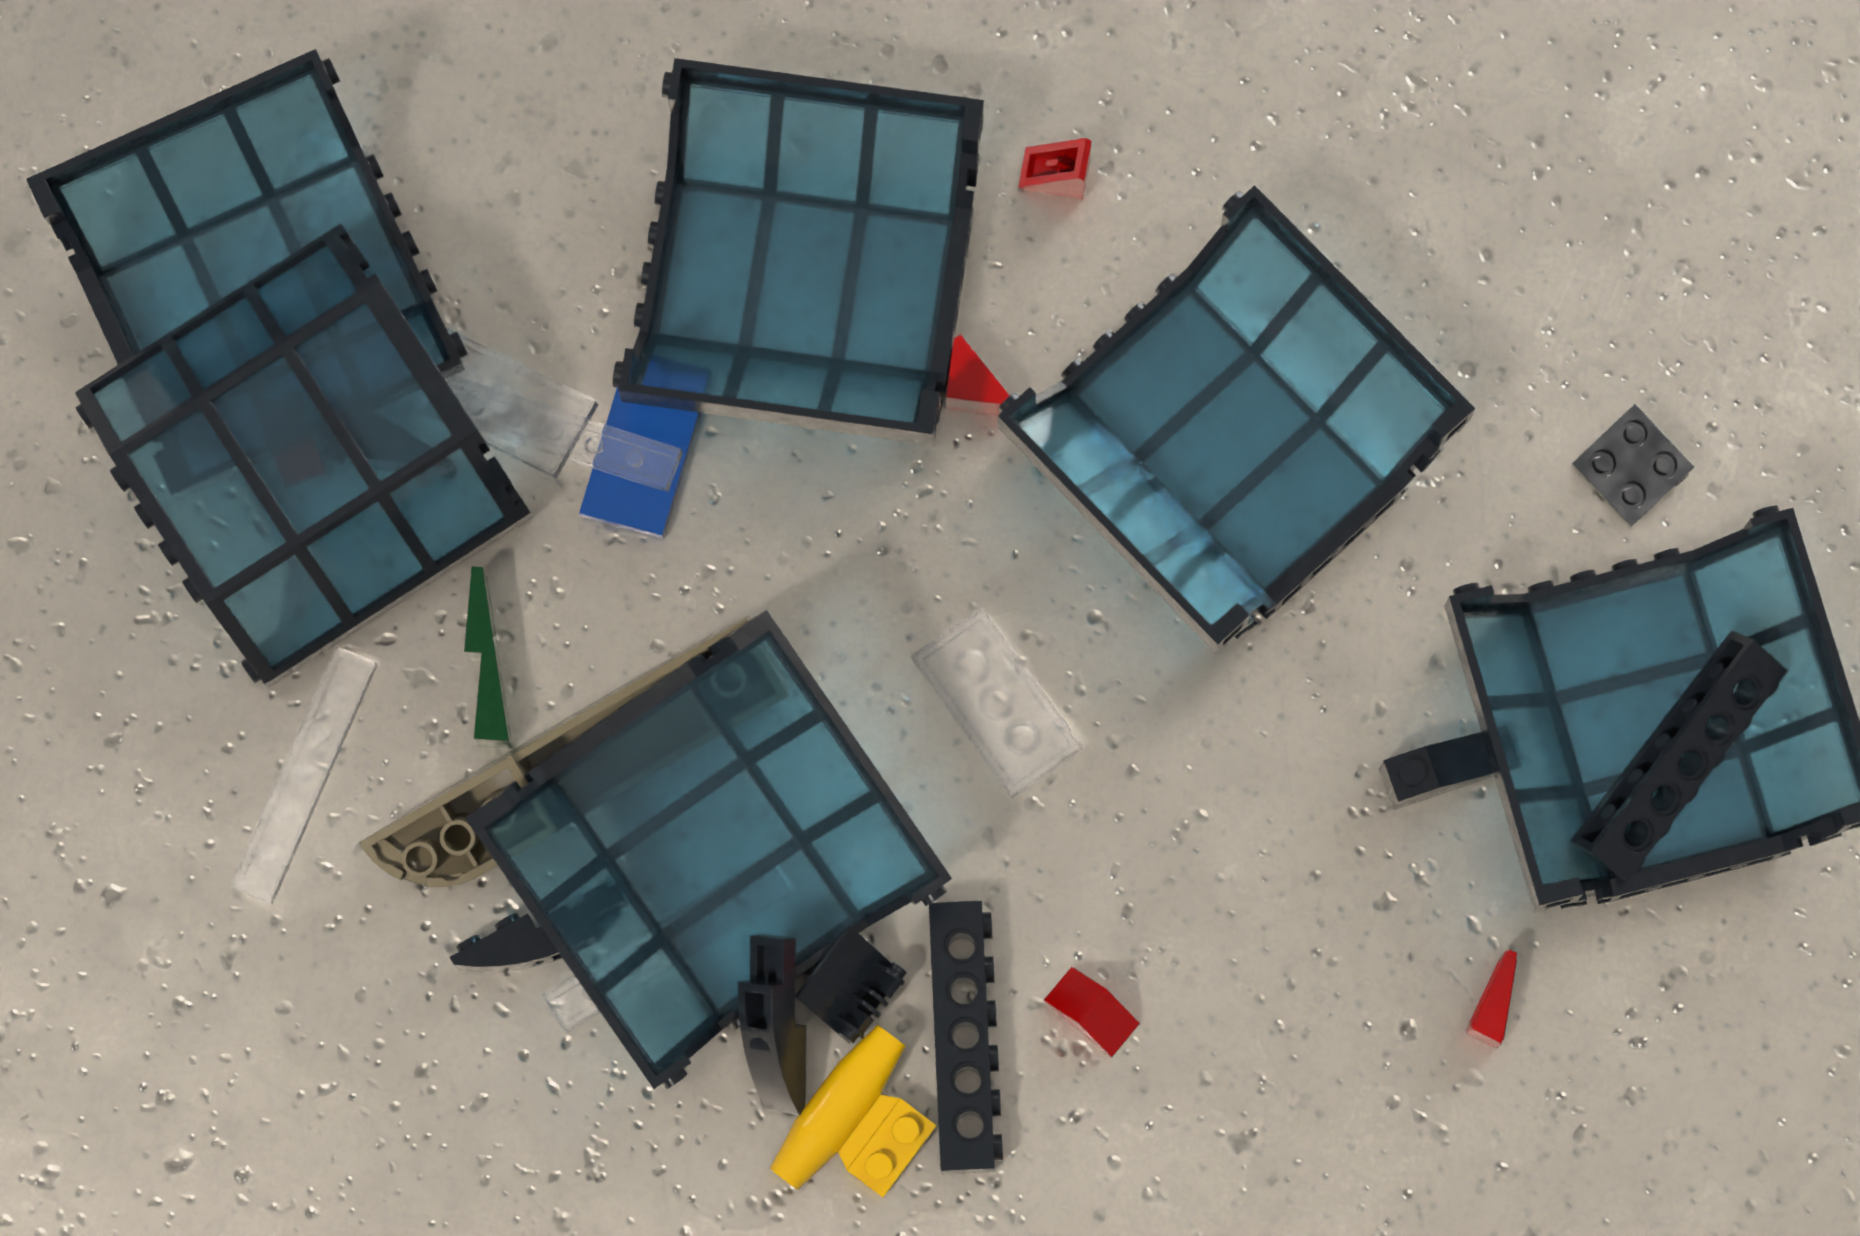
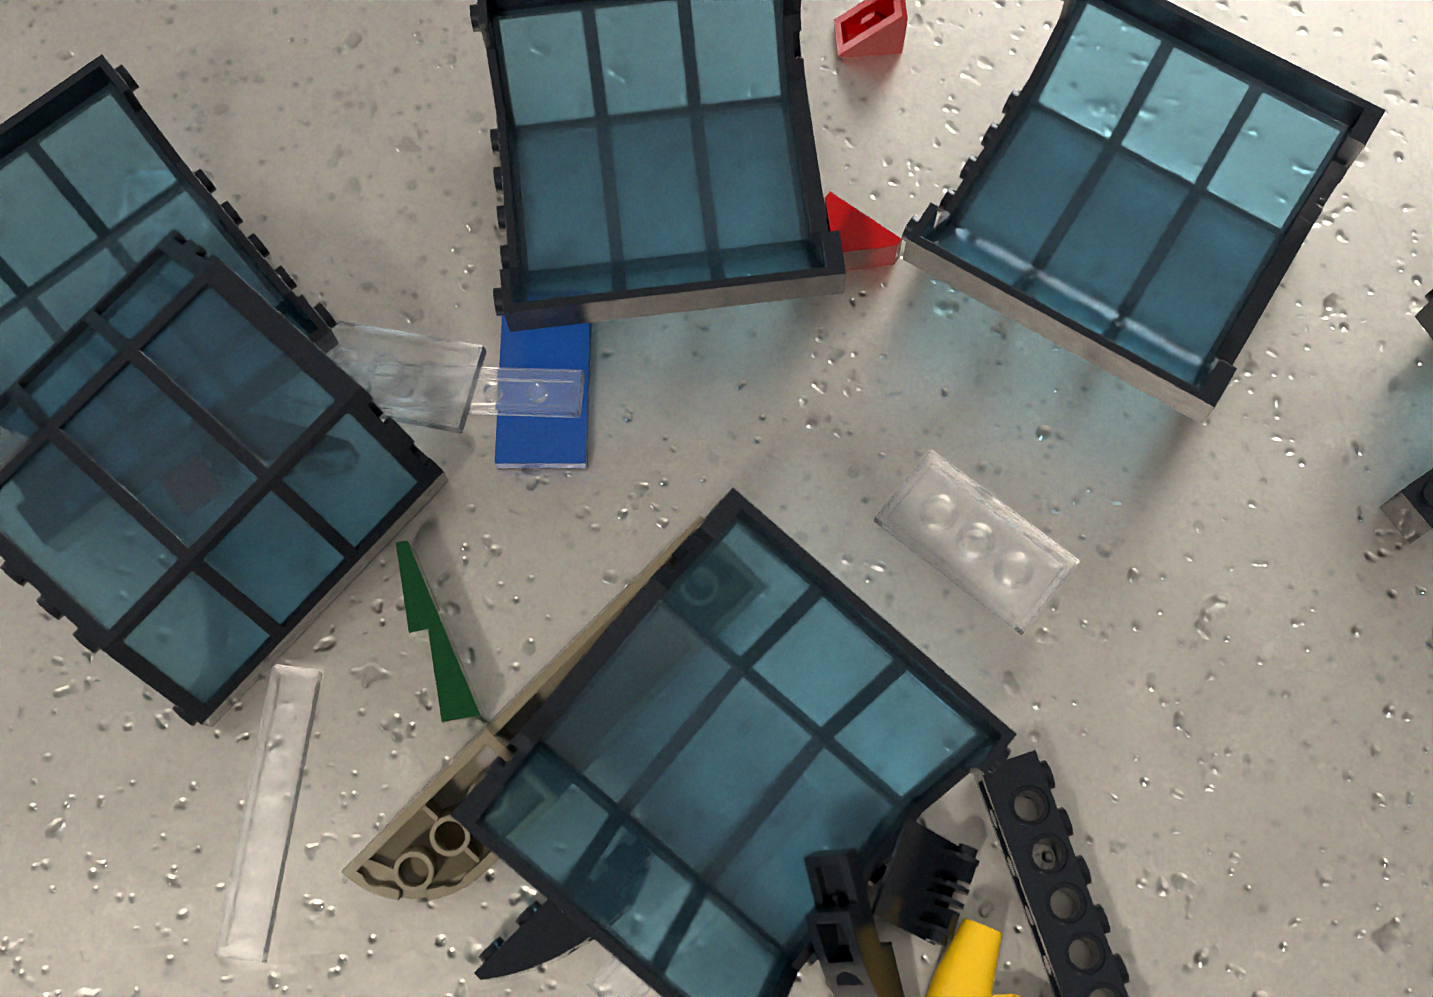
camera: 15 degrees left, 5 degrees down
red slope [1043,967,1140,1058] -> none

